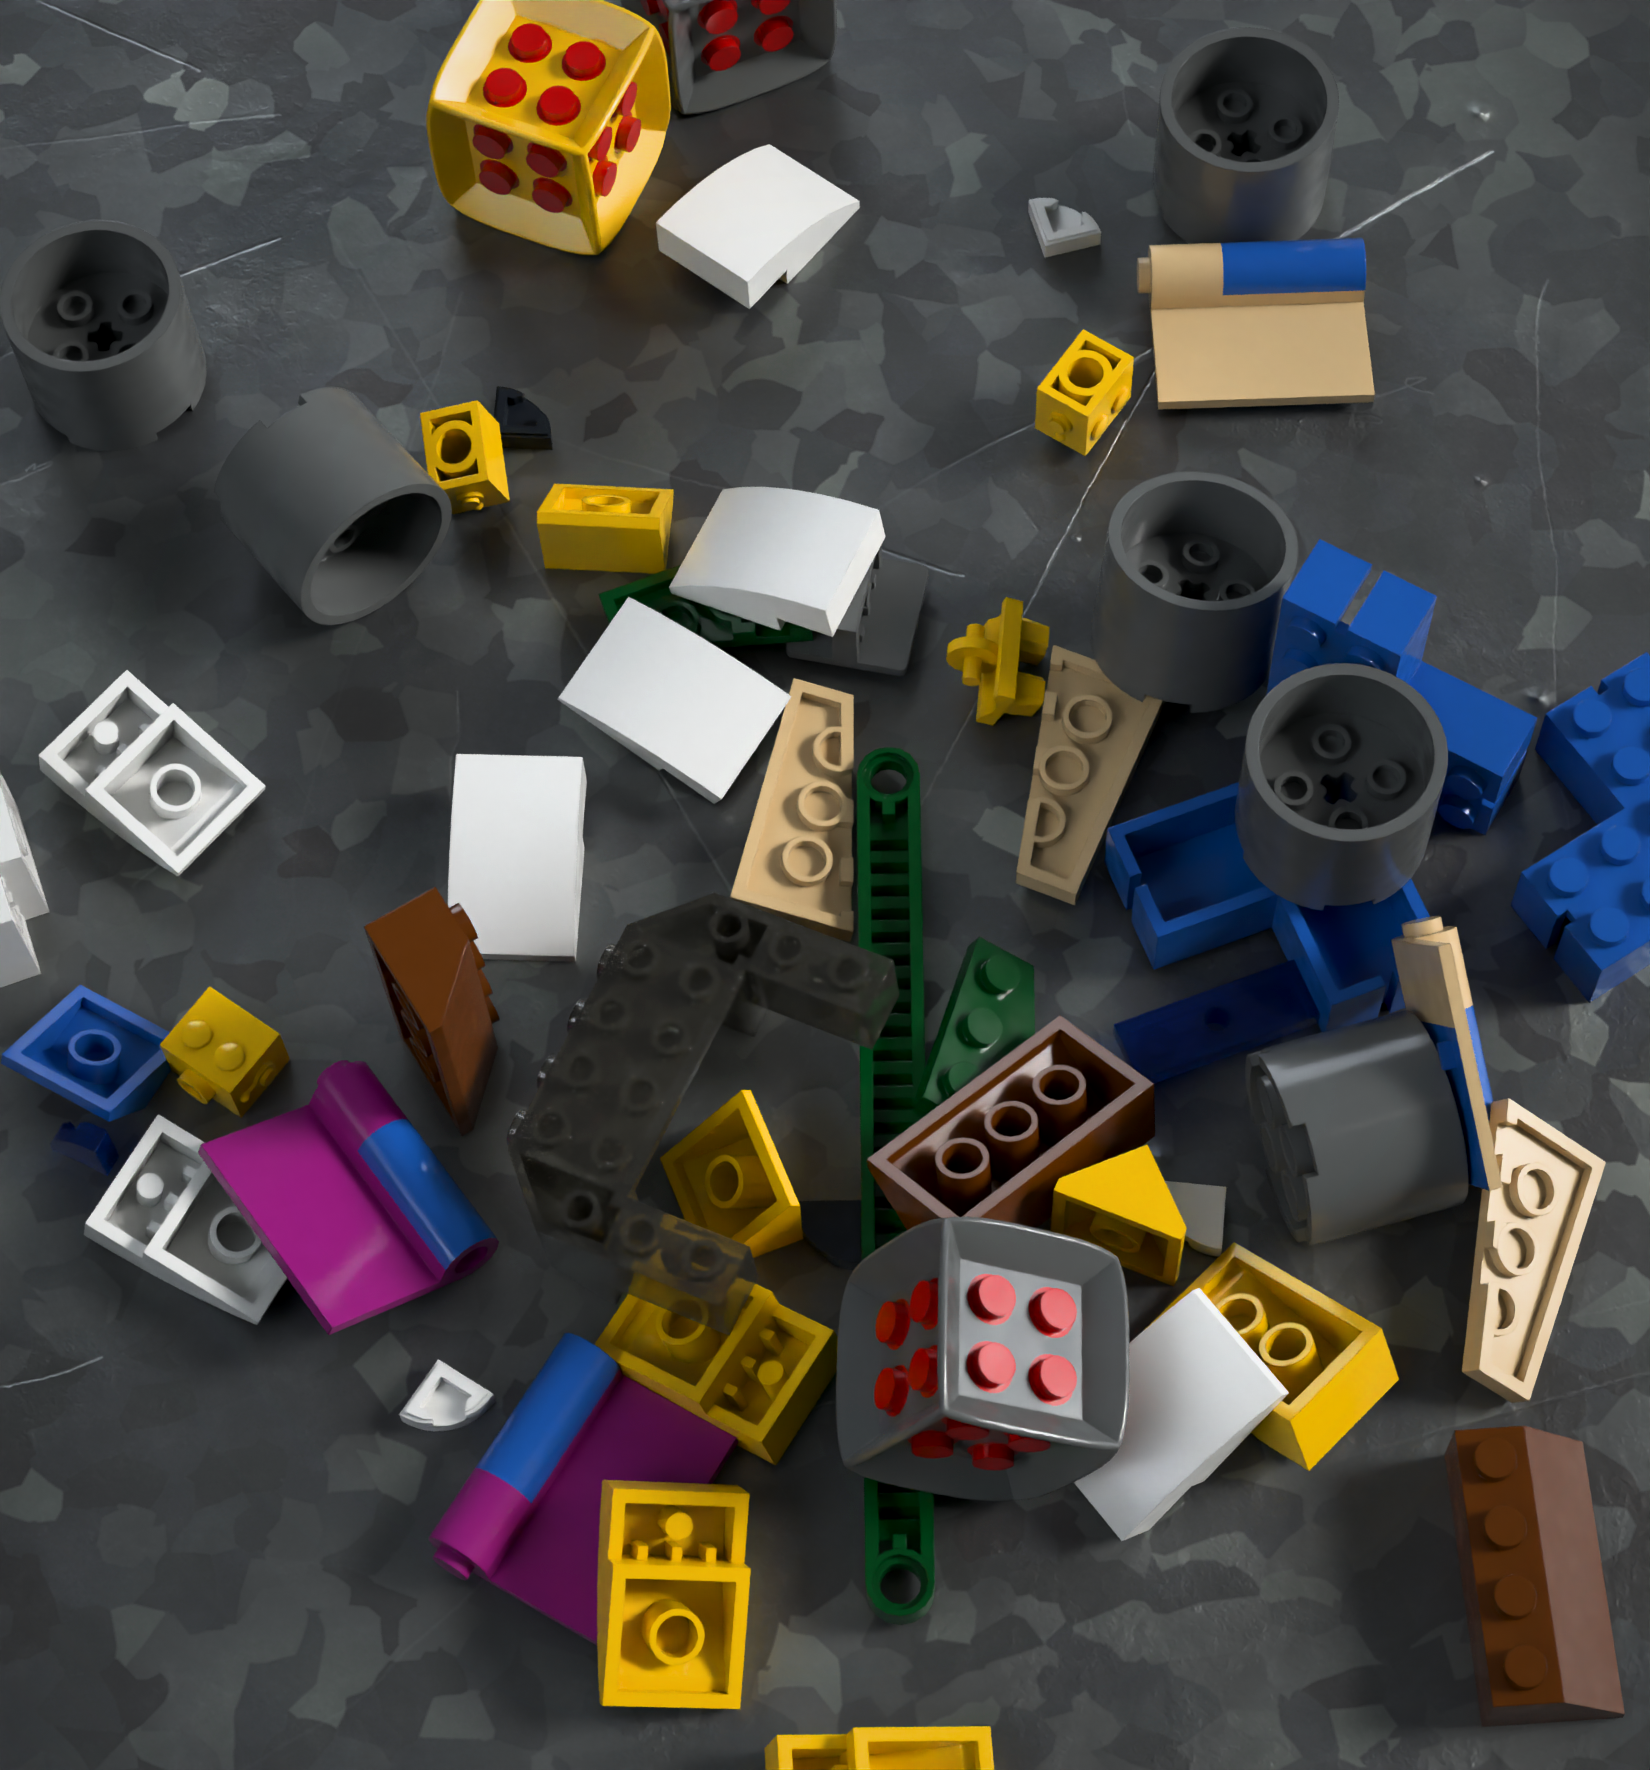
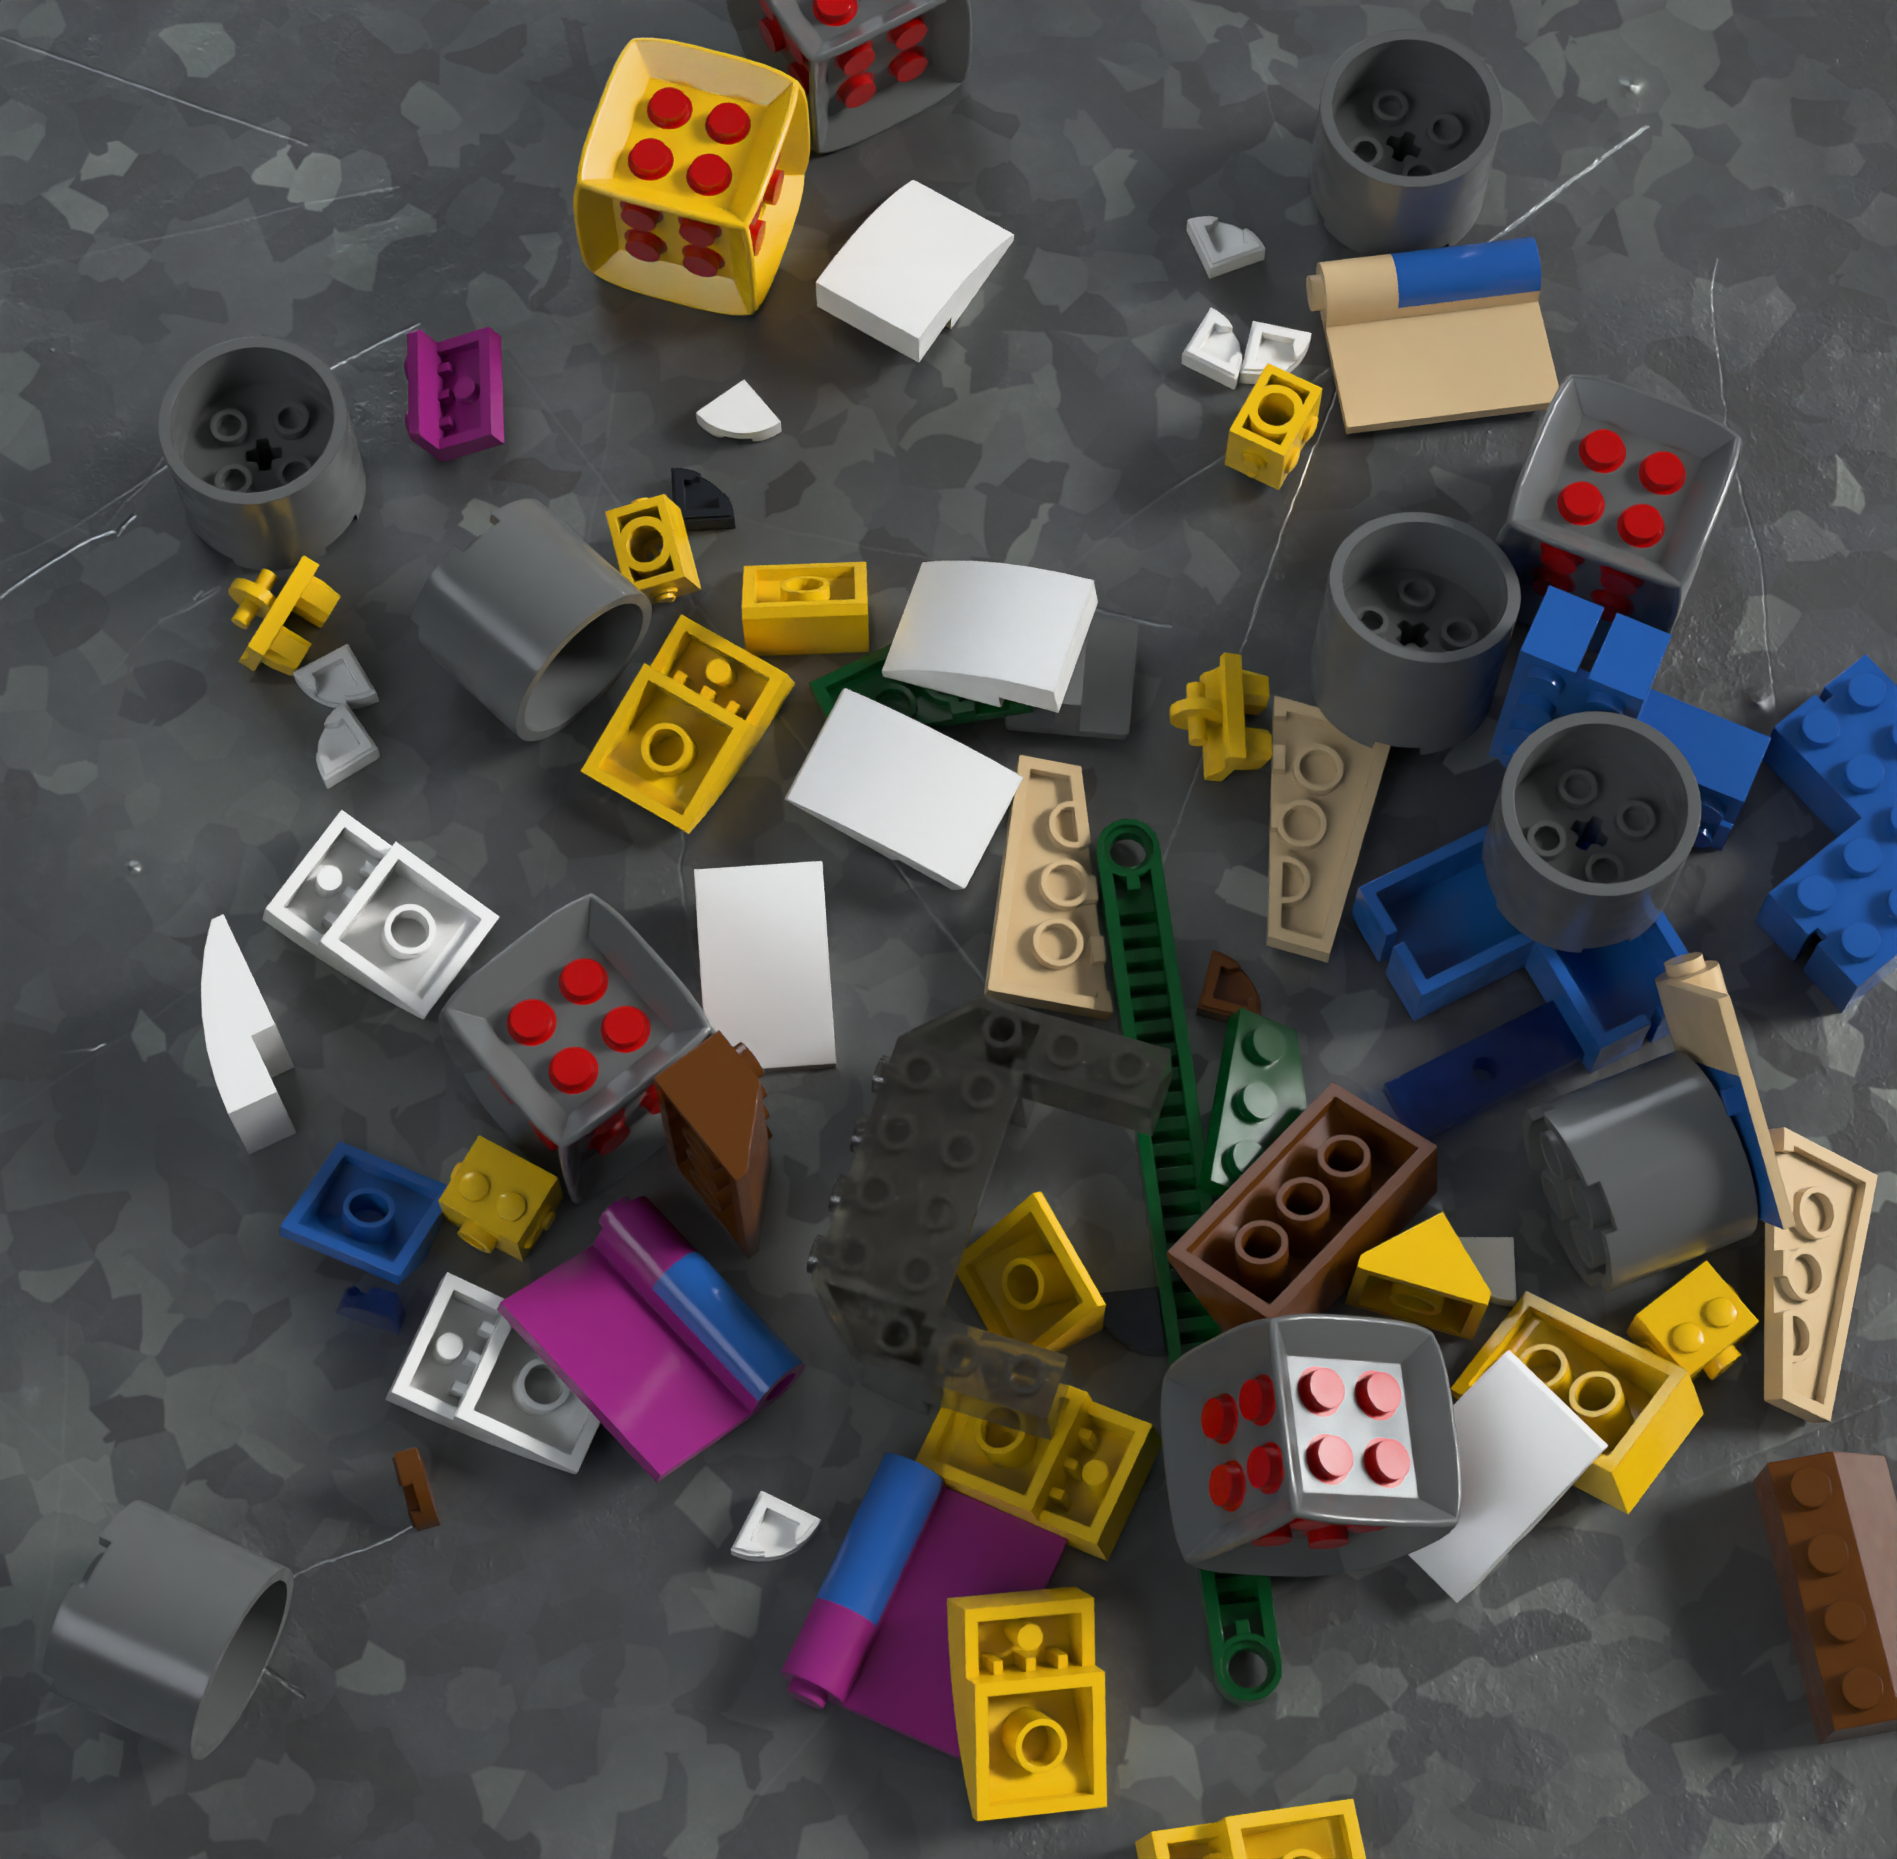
camera: 10 degrees left, 5 degrees up
none -> yellow hips [228,555,341,676]
none -> white tile [293,644,379,709]
none -> white tile [316,701,381,789]
none -> reddish brown tile [392,1447,441,1531]
none -> magenta bracket [404,326,504,462]
none -> dark grey piece [439,894,716,1204]
none -> yellow slope [581,614,795,834]
none -> white tile [696,379,782,442]
none -> white tile [1181,308,1242,390]
none -> reddish brown tile [1196,950,1261,1023]
none -> white tile [1239,321,1312,384]
none -> dark grey piece [1495,374,1742,653]
none -> yellow head [1626,1260,1759,1382]

